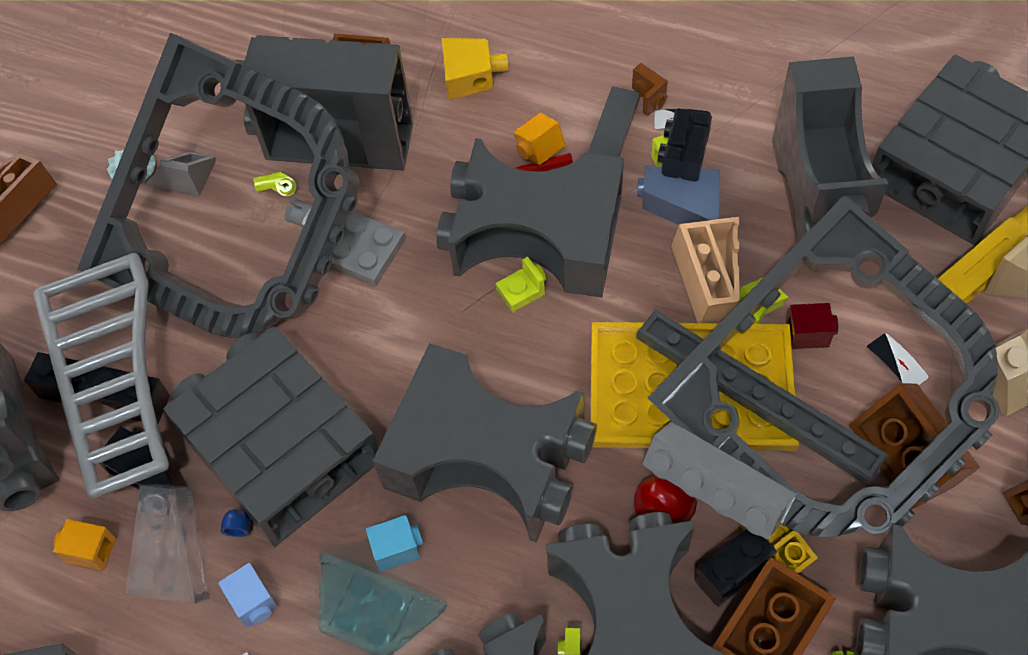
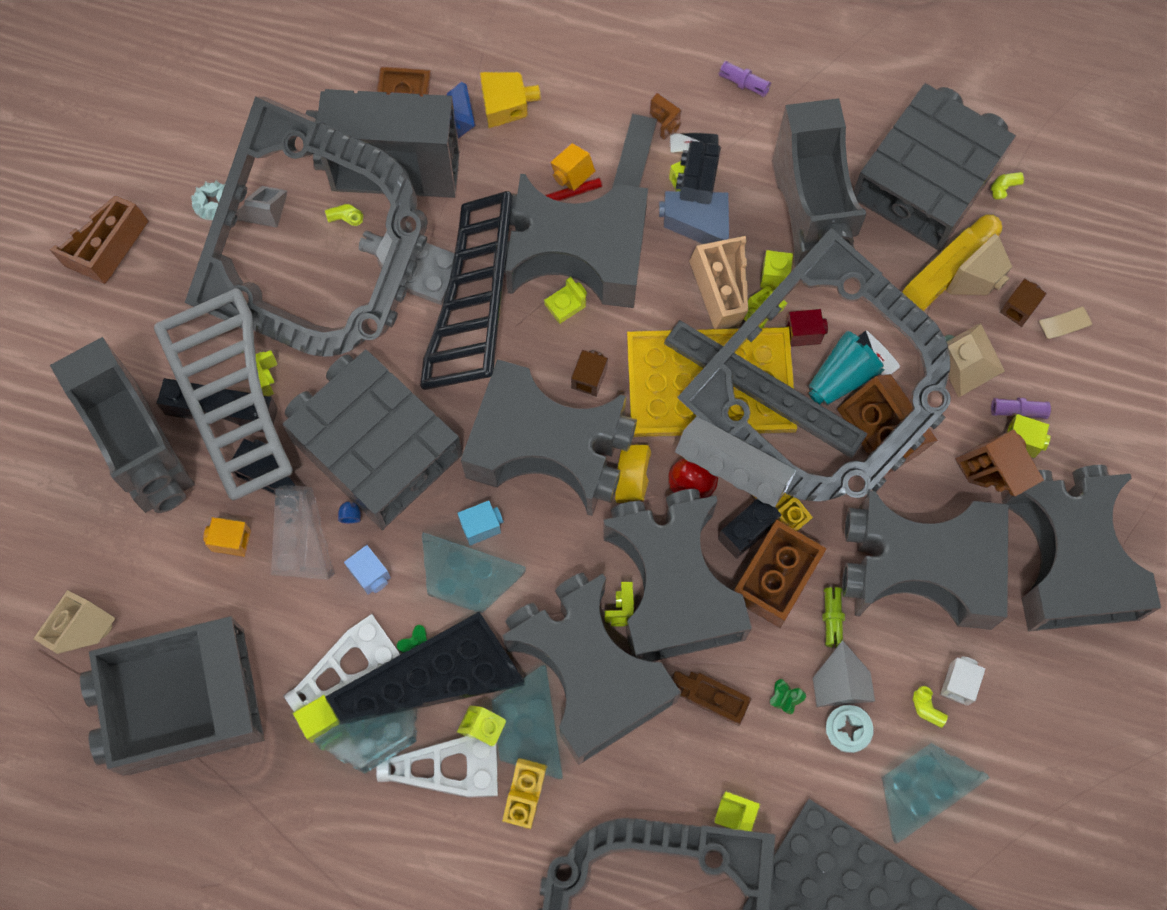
camera: 10 degrees left, 10 degrees up
none -> neon yellow bracket [256,350,277,396]
none -> black bar [420,191,512,390]
none -> blue bracket [447,82,475,139]
none -> reddish brown brick [571,350,608,397]
none -> yellow slope [615,445,651,503]
none -> medium lavender pin [719,61,771,98]
none -> neon yellow brick [760,250,793,290]
none -> teal cone [808,331,885,406]

